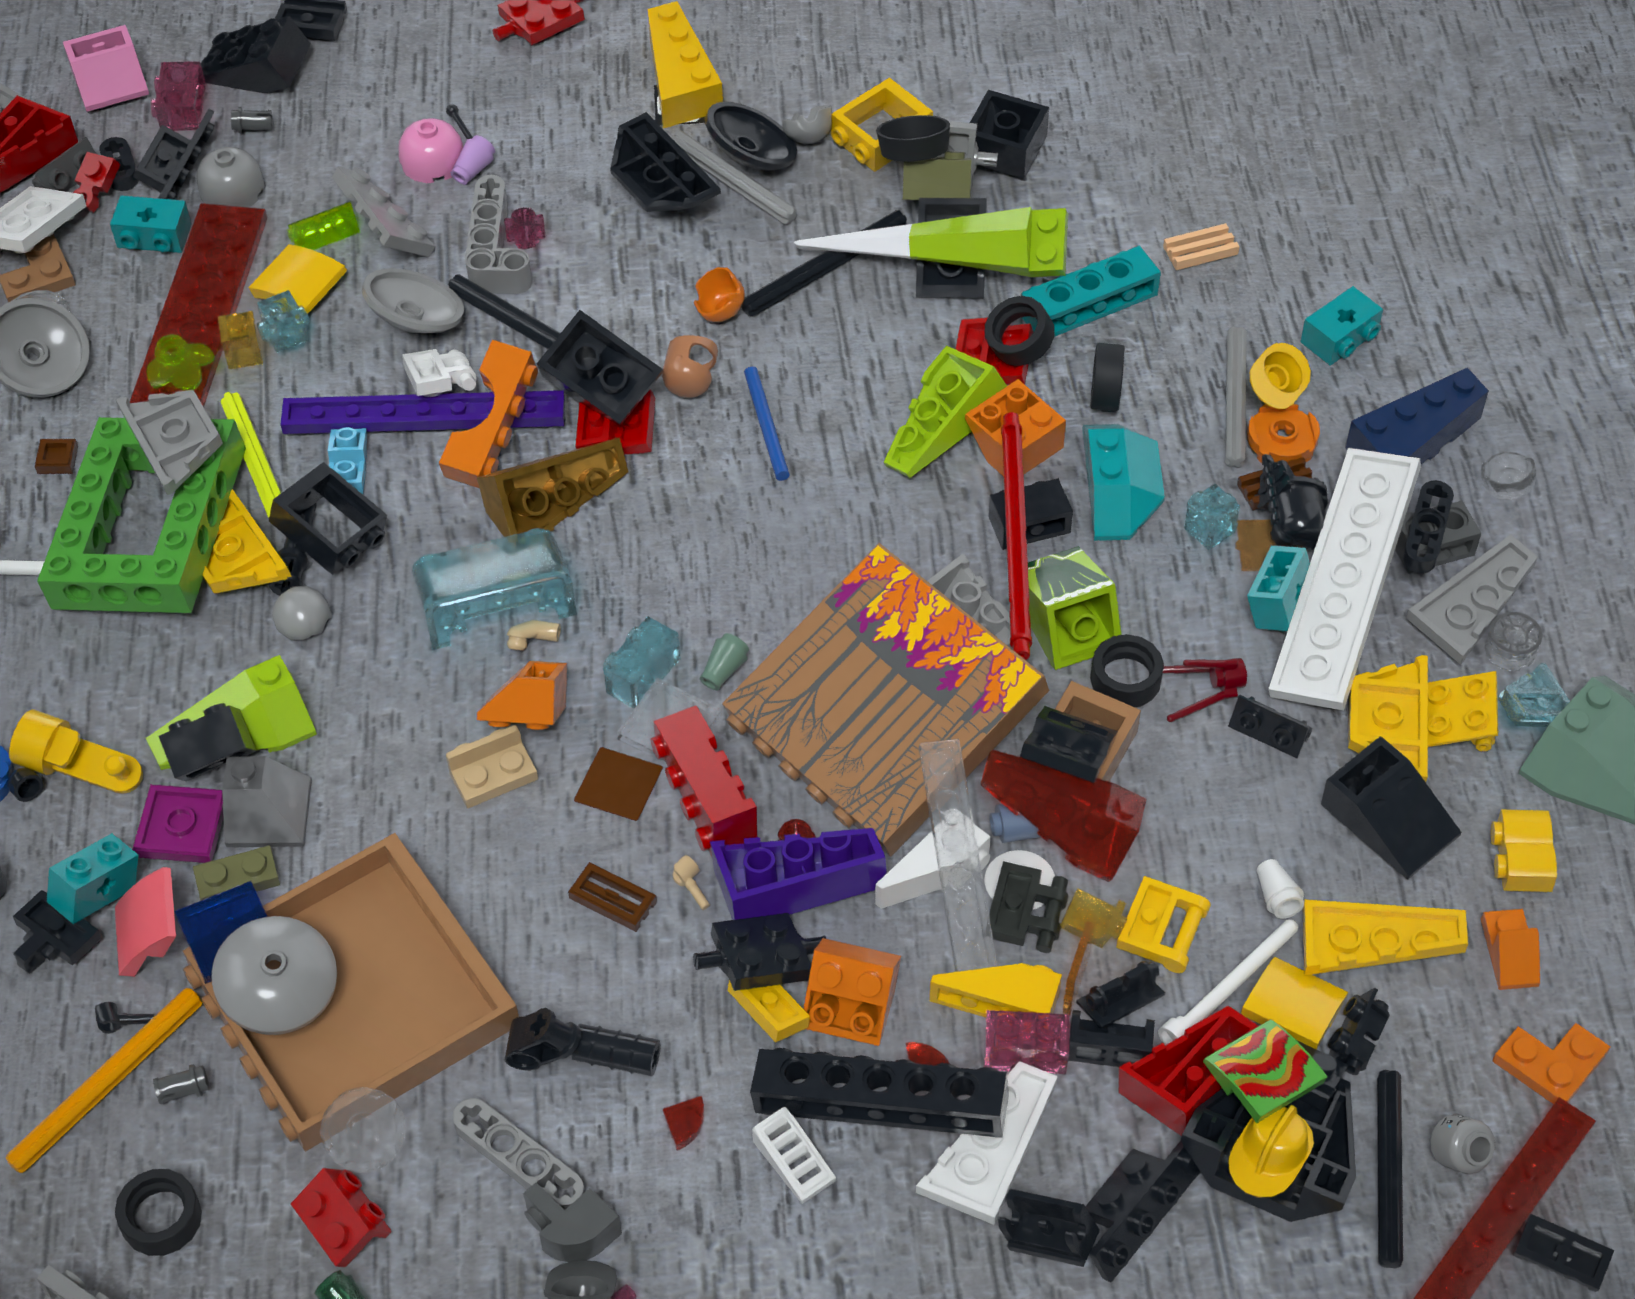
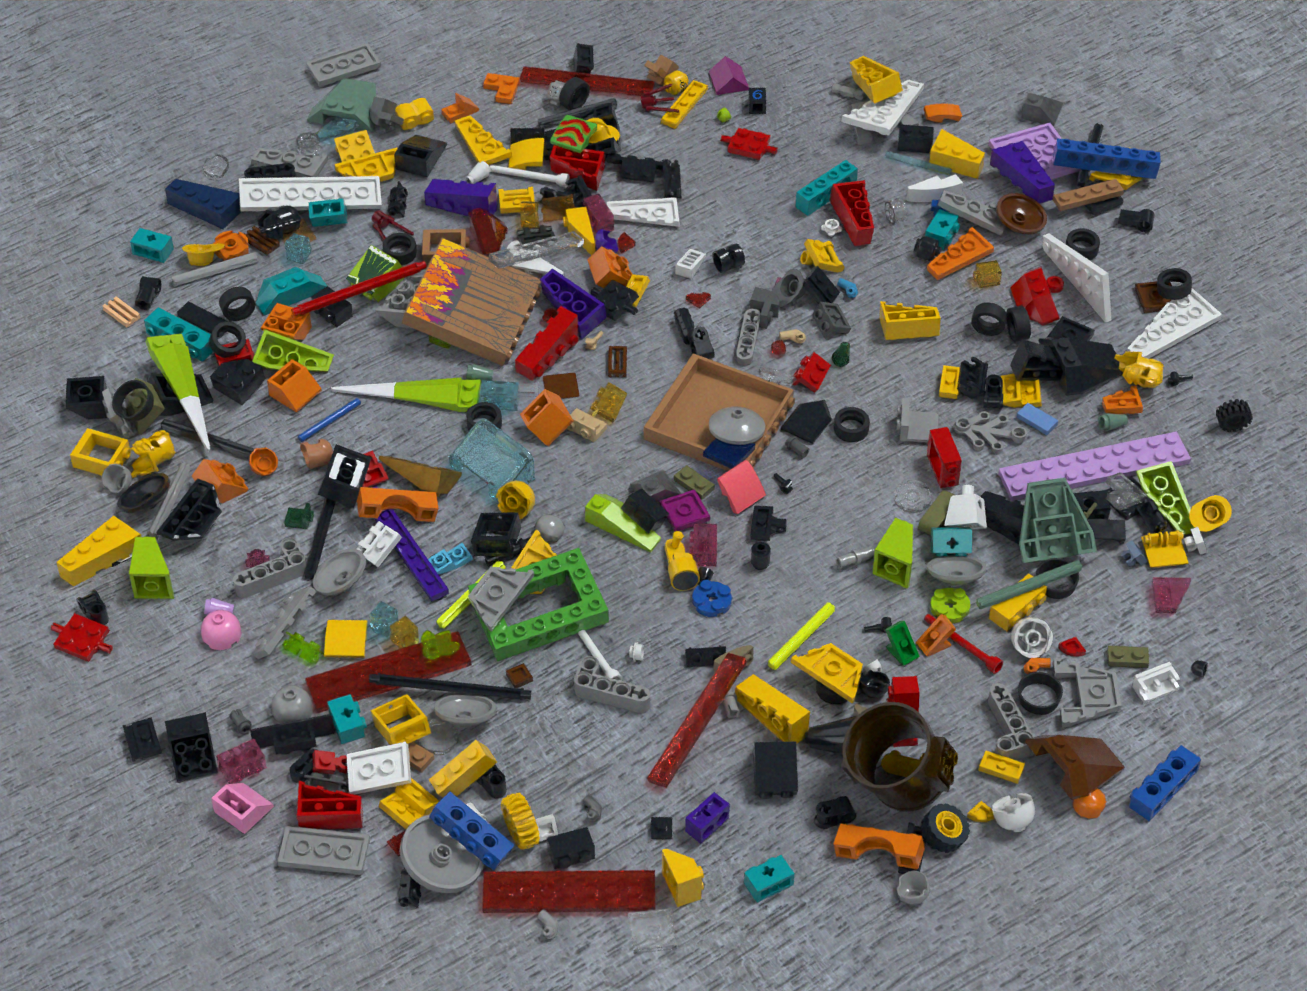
camera: 120 degrees left, 5 degrees down
light orange axle [5,988,202,1173] -> none
teal brick [47,833,139,924] -> none
black hinge [446,104,473,139] -> none
black brick [750,1048,1009,1138] -> none
black slope [1020,706,1118,783] -> none
none -> black piece [76,589,109,625]
none -> lime slope [129,537,174,599]
none -> yellow helmet [131,430,176,478]
none -> black piece [135,276,162,310]
none -> black tile [177,301,226,338]
none -> orange slope [192,459,249,503]
none -> black slope [210,359,265,405]
none -> orange slope [267,359,322,412]
none -> clear green bracket [284,503,314,529]
none -> lime plate [331,377,482,412]
none -> black piece [369,673,532,700]
none -> dark grey brick [370,97,404,130]
none -> yellow window [370,694,431,745]
none -> dark purple wedge [424,179,498,222]
none -> black tyre [466,402,502,438]
none -> yellow cylinder [496,480,535,519]
none -> black tyre [559,77,590,110]
none -> clear yellow bracket [590,382,628,423]
none -> dark purple hair [594,229,618,253]
none -> clear pink brick [689,524,717,566]
none -> black wheel [712,243,745,273]
none -> clear red hinge [771,340,786,355]
none -> tan arm [779,329,806,344]
none -> black tile [781,400,832,444]

